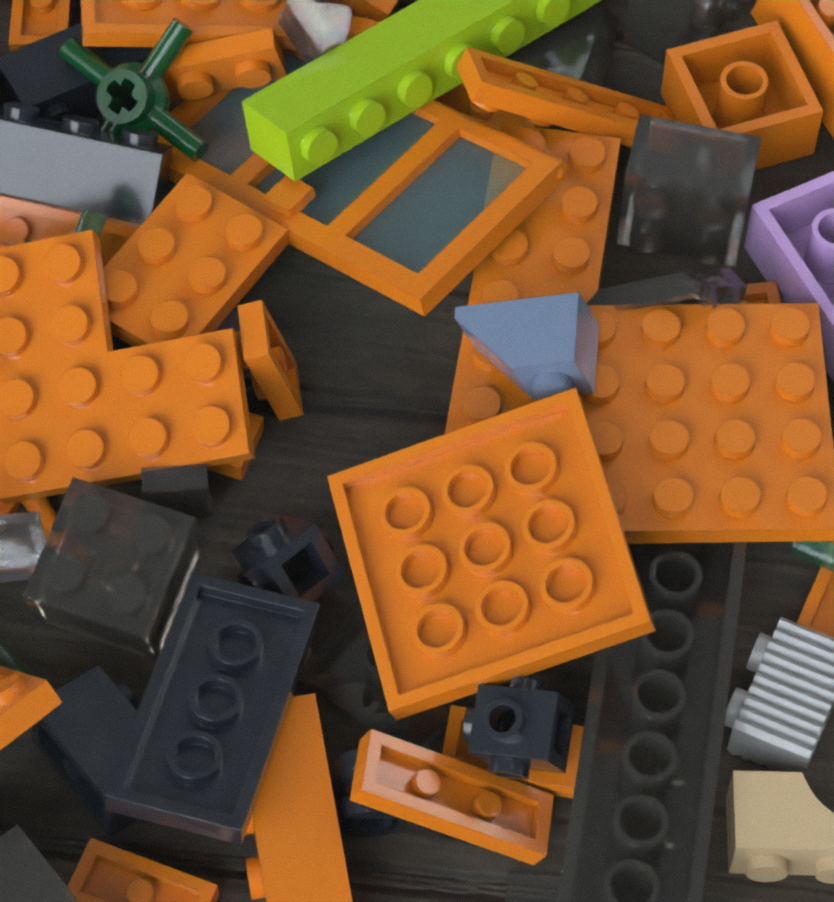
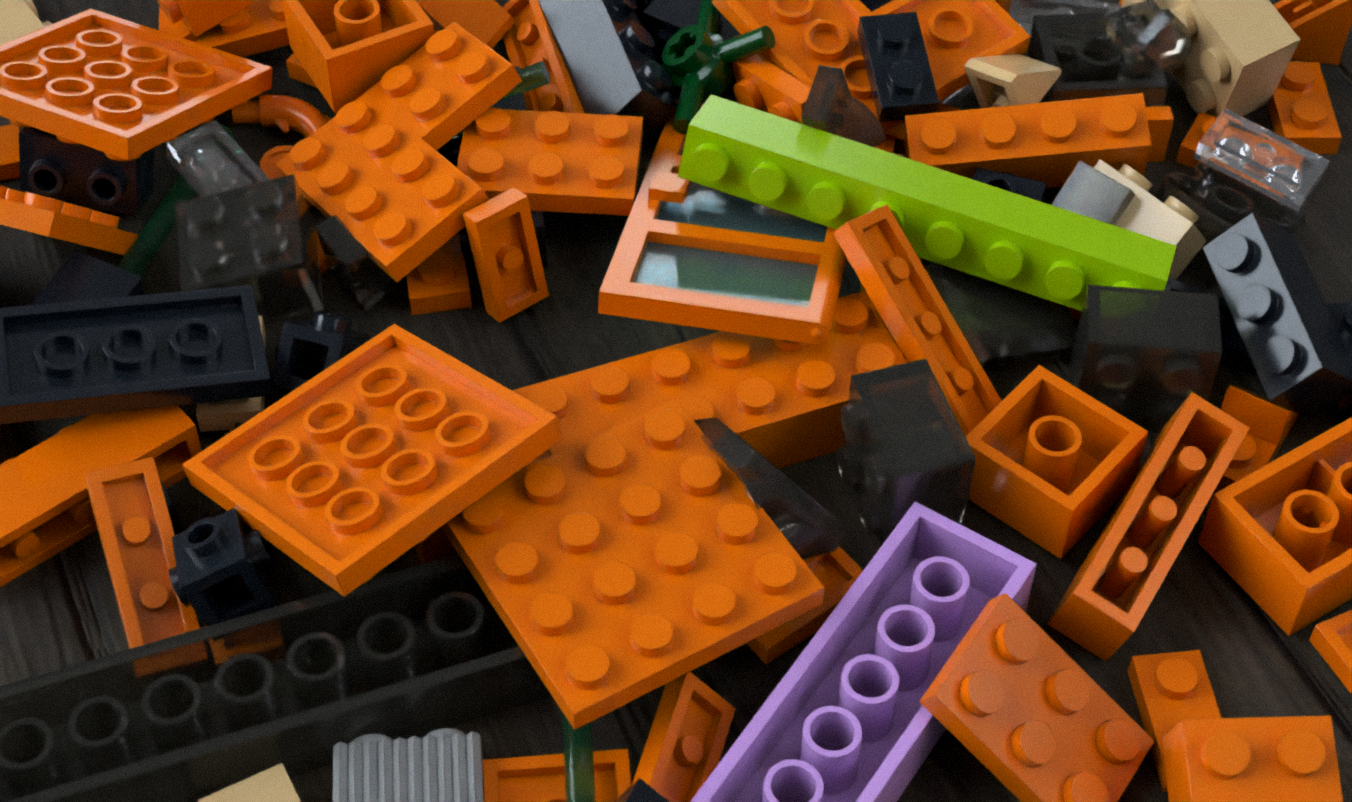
camera: 60 degrees right, 10 degrees down
sand blue slope [454,292,599,399] -> none

